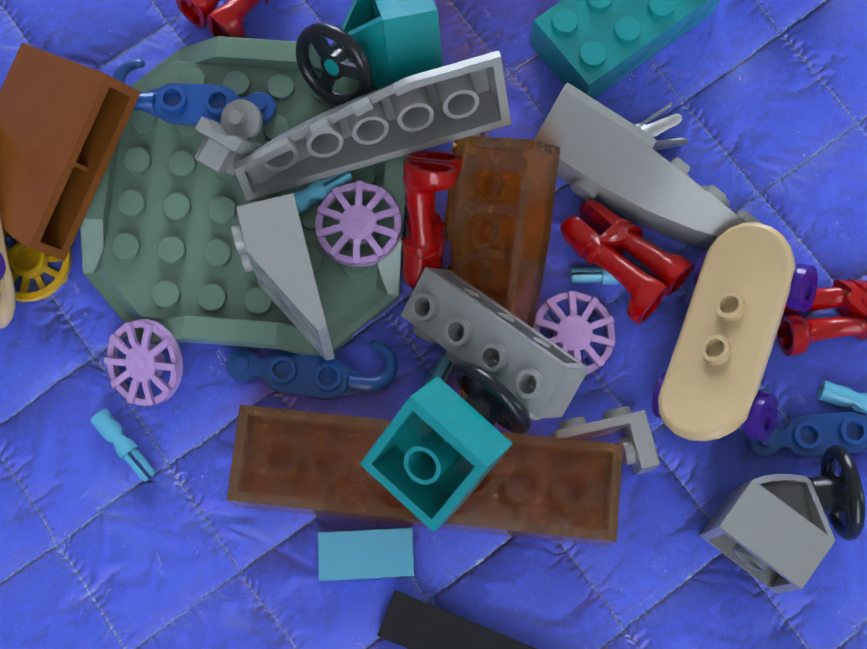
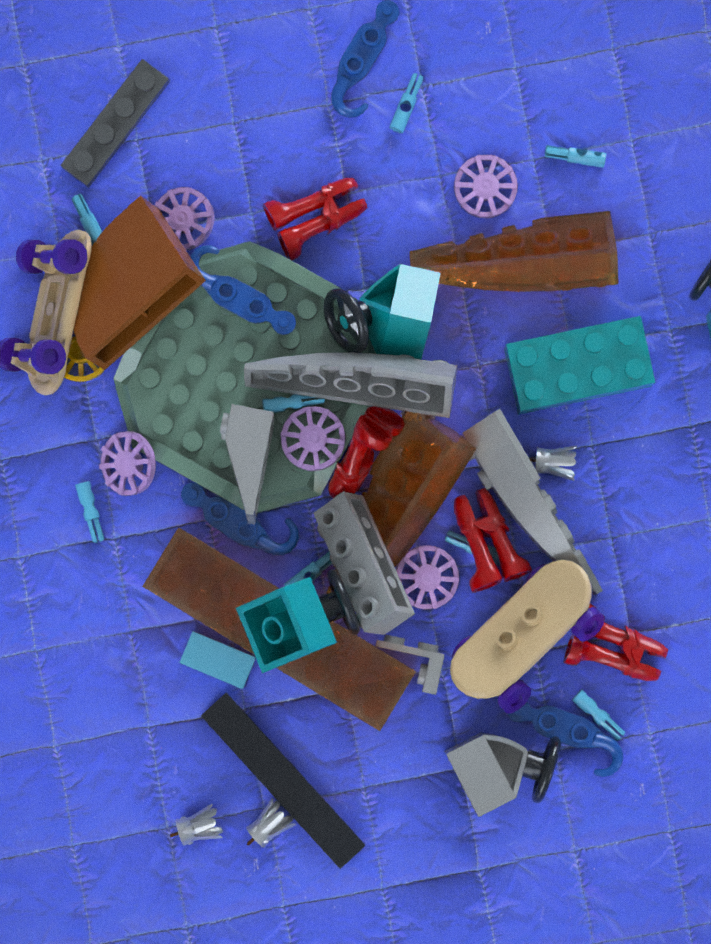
camera: 30 degrees right, 10 degrees up
light grey hips [194,99,263,176] -> none
none -> lavender wheel [154,187,214,251]

